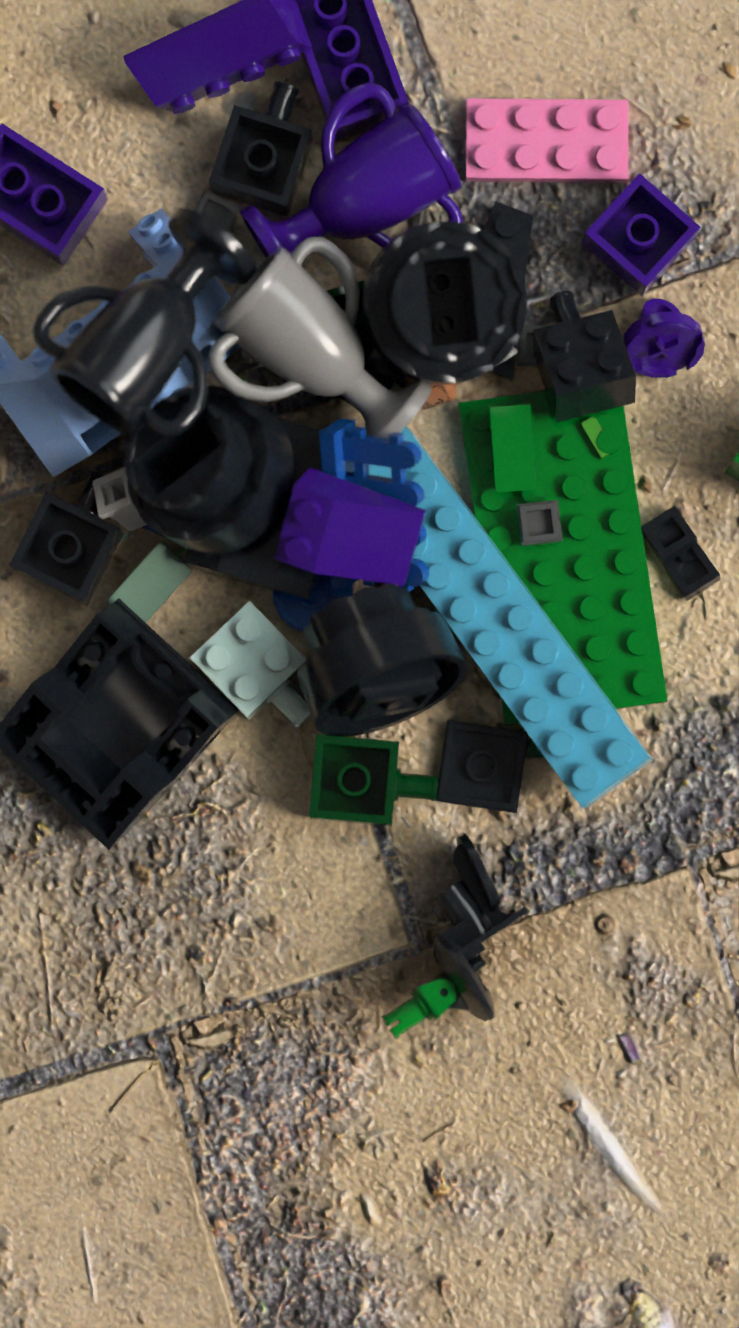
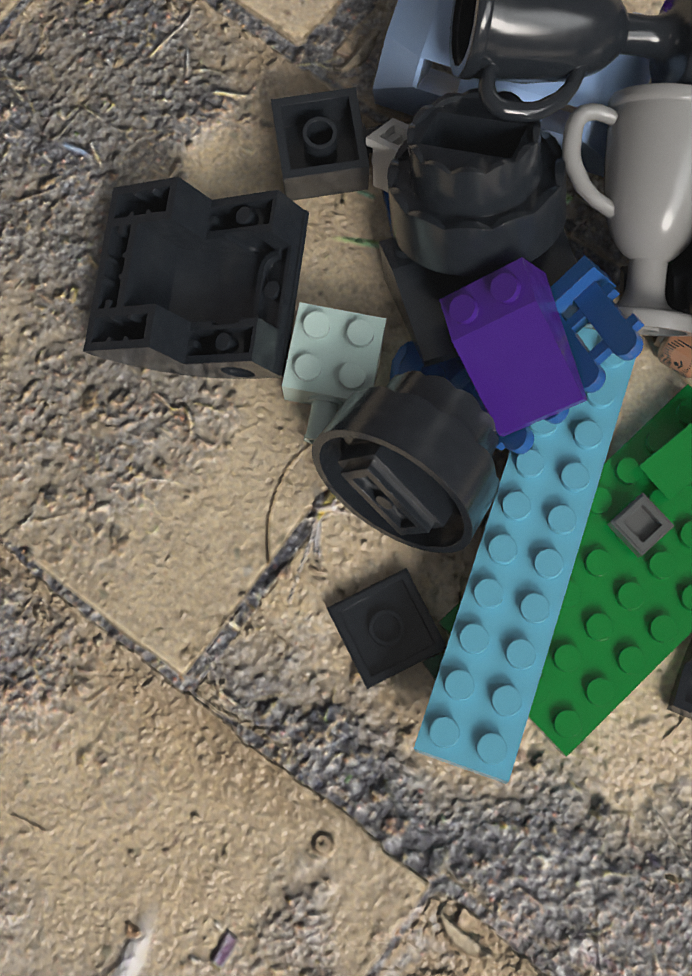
camera: 50 degrees right, 5 degrees down
sand green slope [106,541,192,623] -> none
dark green brick [309,734,438,826] -> none
black piece [381,832,529,1039] -> none

